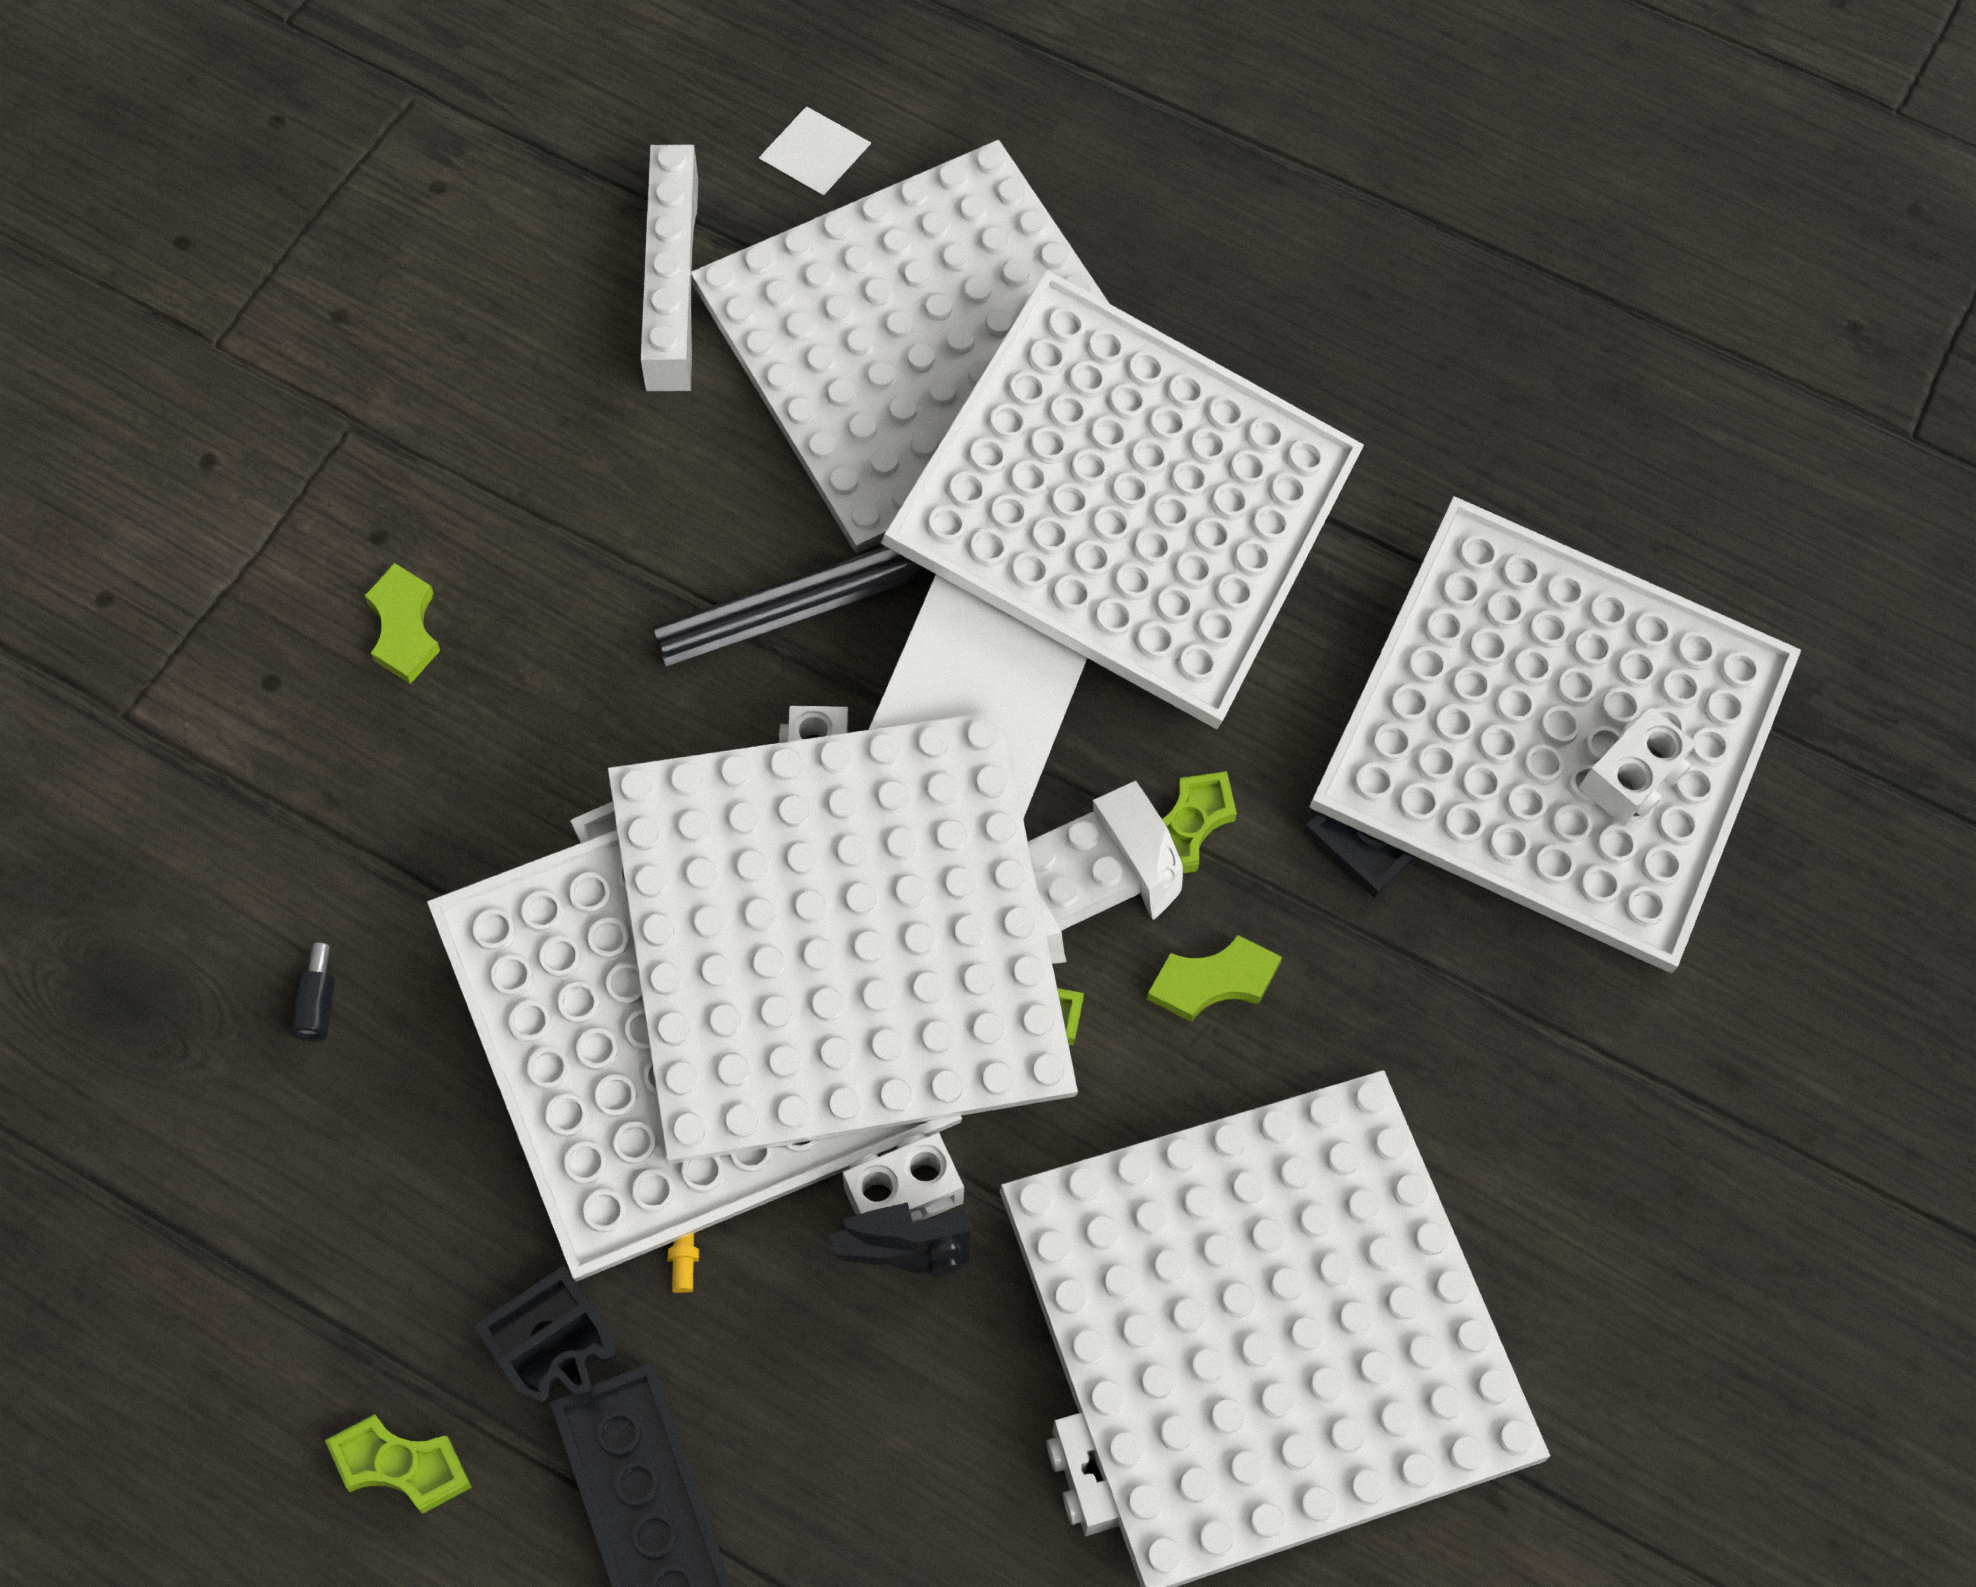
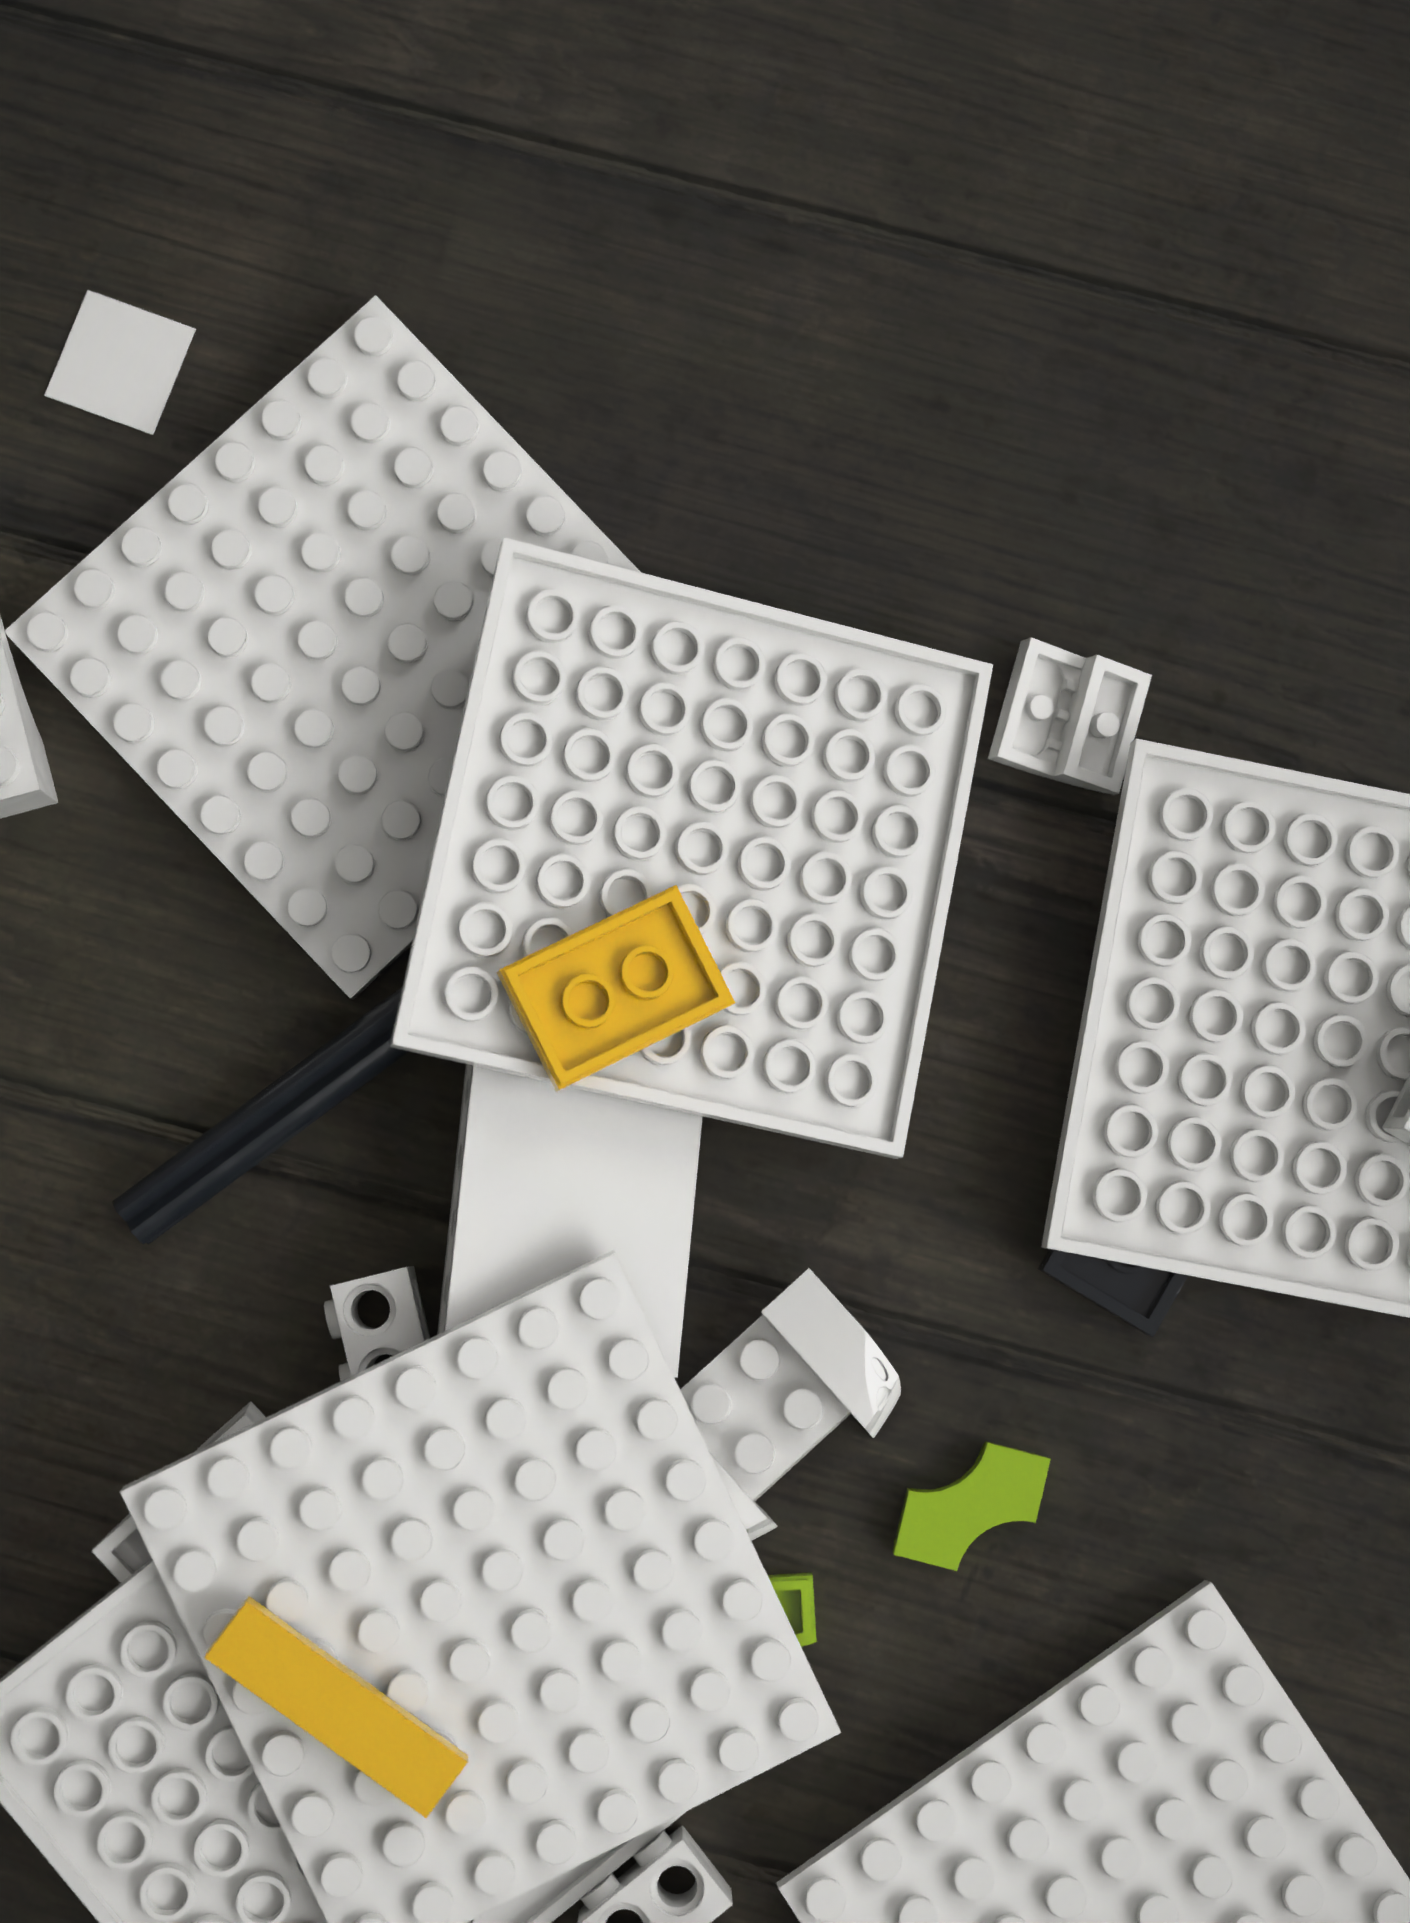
camera: 15 degrees left, 20 degrees up
lime tile [1162,771,1237,874] -> none
none -> yellow tile [204,1595,468,1818]
none -> yellow tile [497,885,736,1092]
none -> white slope [988,637,1152,795]

